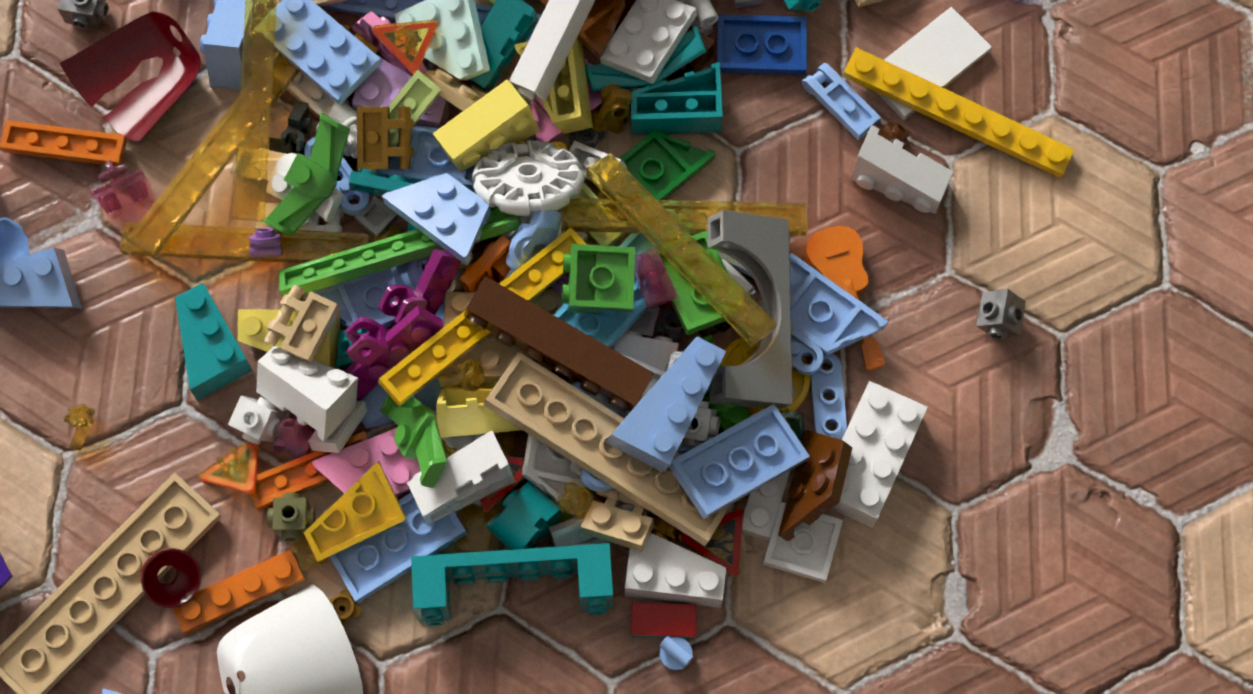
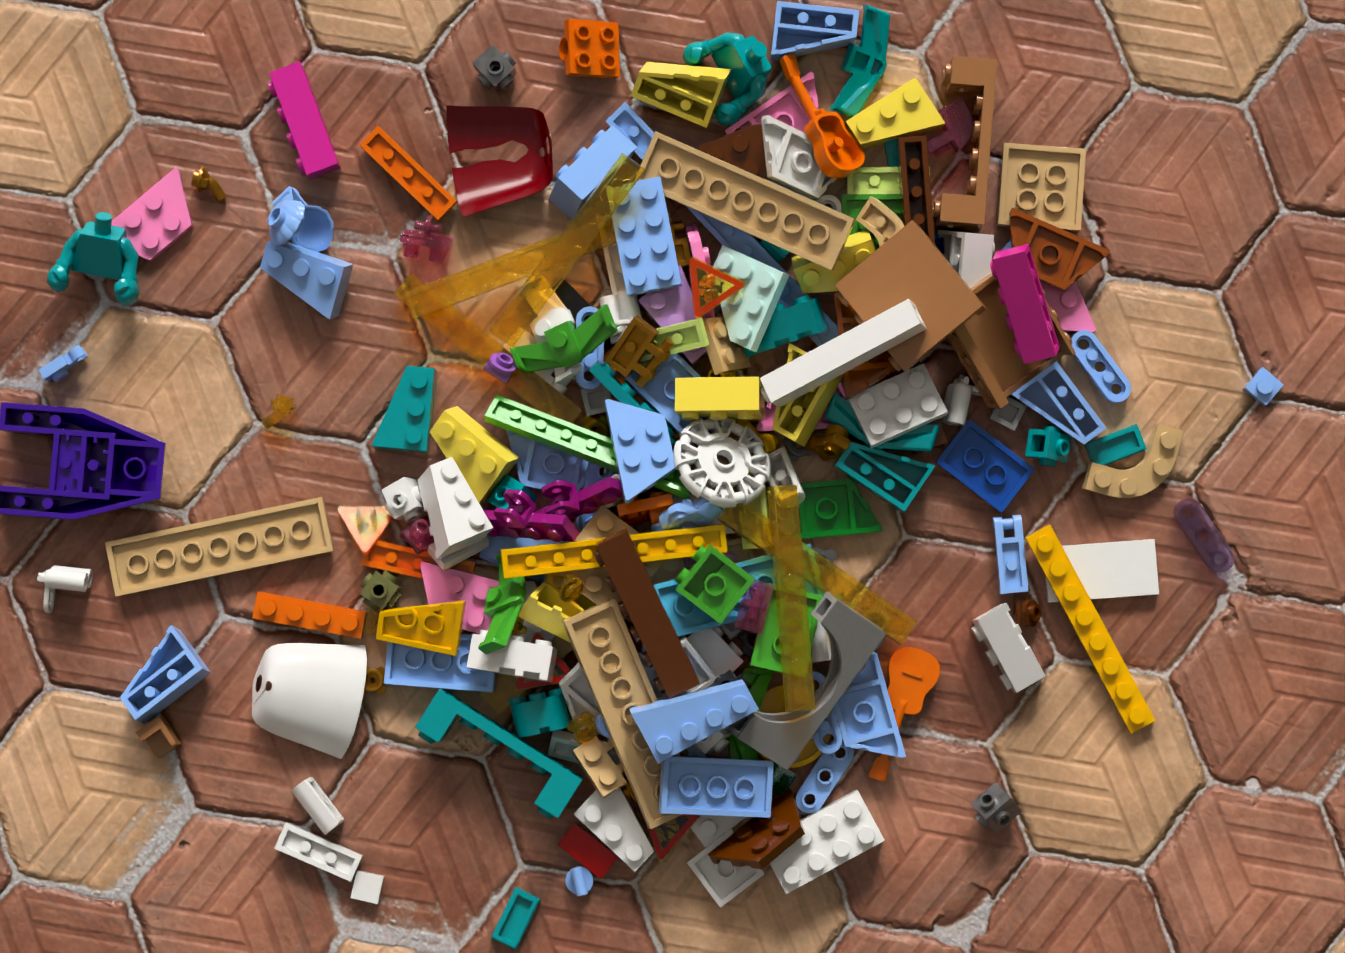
camera: 40 degrees right, 15 degrees up
dark red piece [140,548,201,608] -> none
tan plate [264,285,341,363] -> none
pearl dark grey plate [281,101,313,151] -> none

